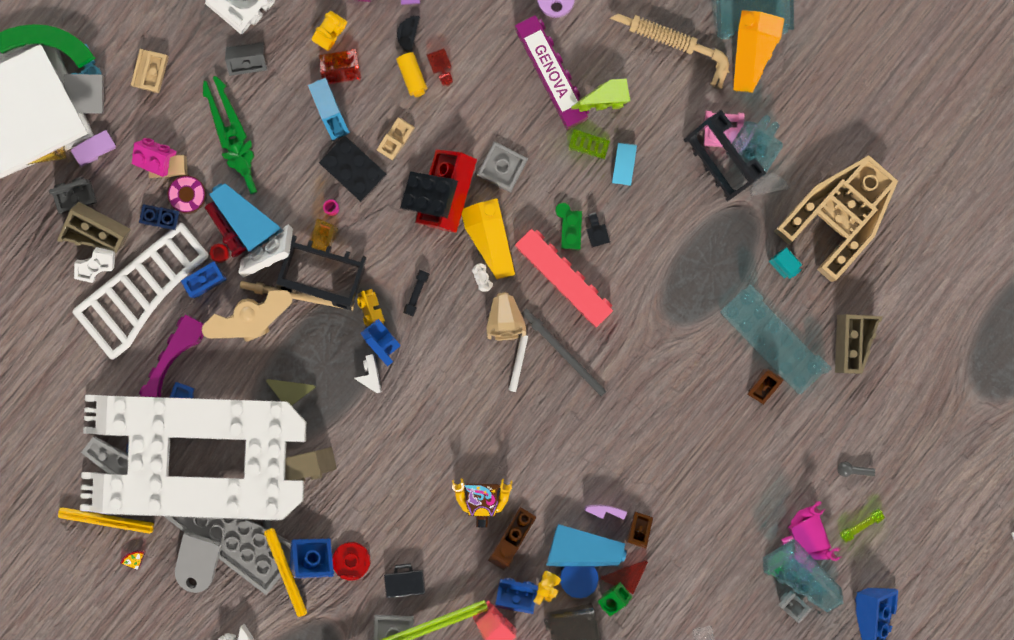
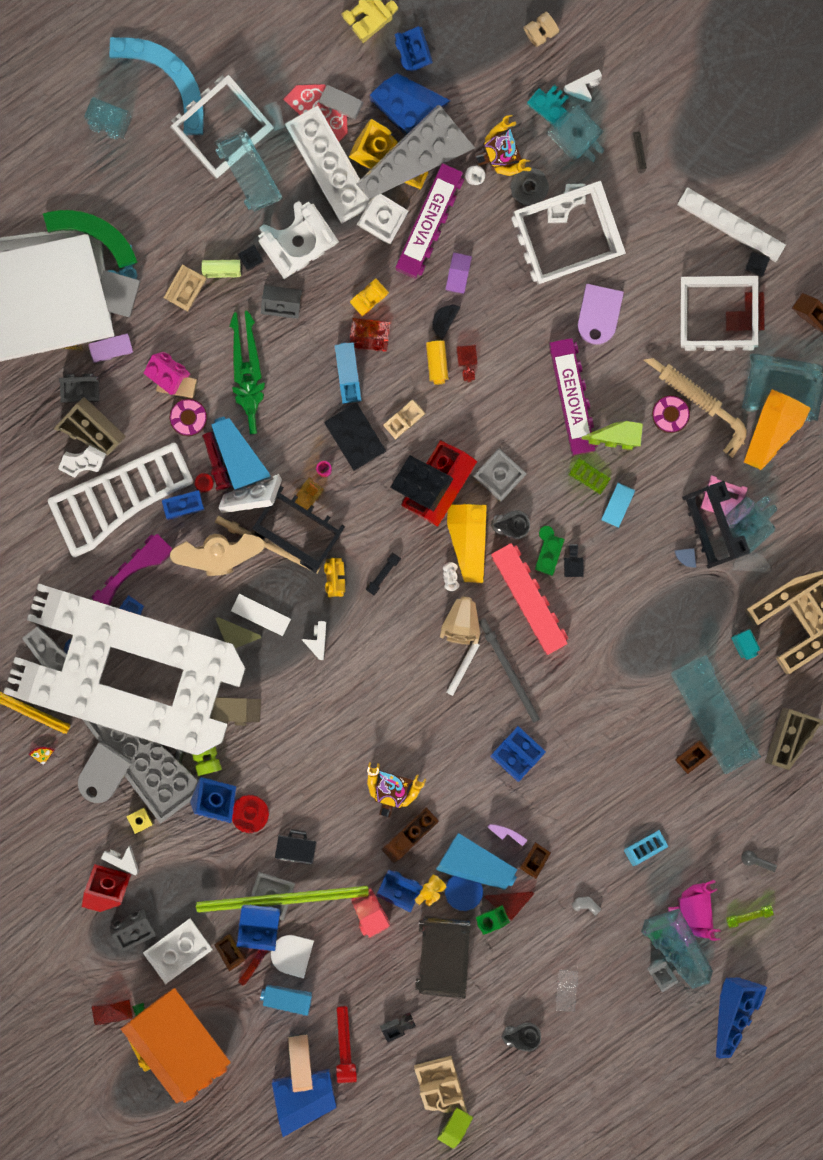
camera: 10 degrees right, 0 degrees up
dark blue slope [139,204,180,230] -> none
yellow axle [264,528,307,617] -> none
blue panel [361,319,400,367] -> none
none -> light yellow plate [127,808,154,834]
none -> lime wheel [192,746,222,776]
none -> yellowish green brick [202,260,241,278]
none -> white tile [231,594,291,636]
none -> black plate [238,245,264,272]
none -> blue slope [490,726,546,782]
none -> dark grey hair [491,510,530,539]
none -> light grey arm [572,897,601,915]
none -> medium azure slope [624,830,669,866]
none -> tile [652,395,690,434]
none -> sand blue tile [675,548,696,568]

